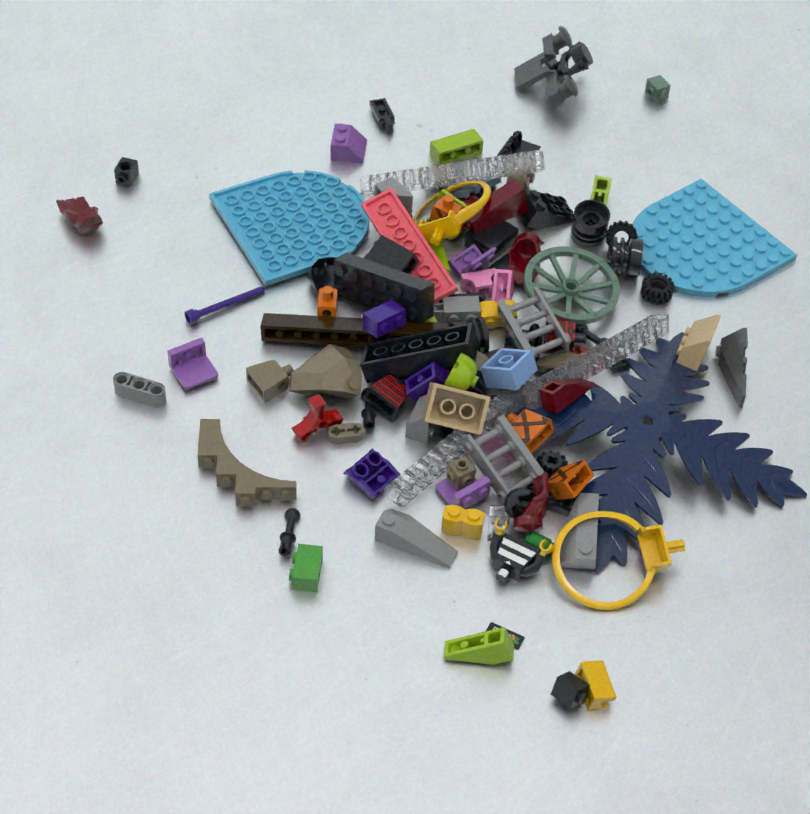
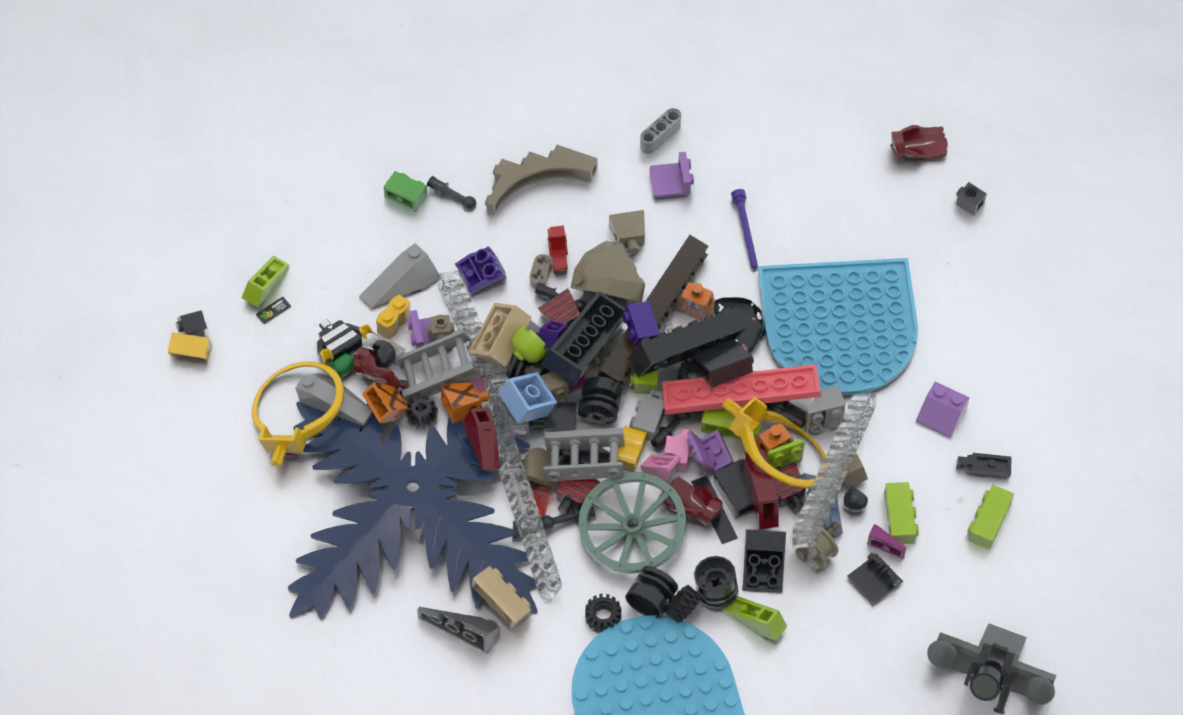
camera: 115 degrees right, 10 degrees up
none -> magenta slope [867,524,907,559]
none -> lime brick [967,484,1014,550]

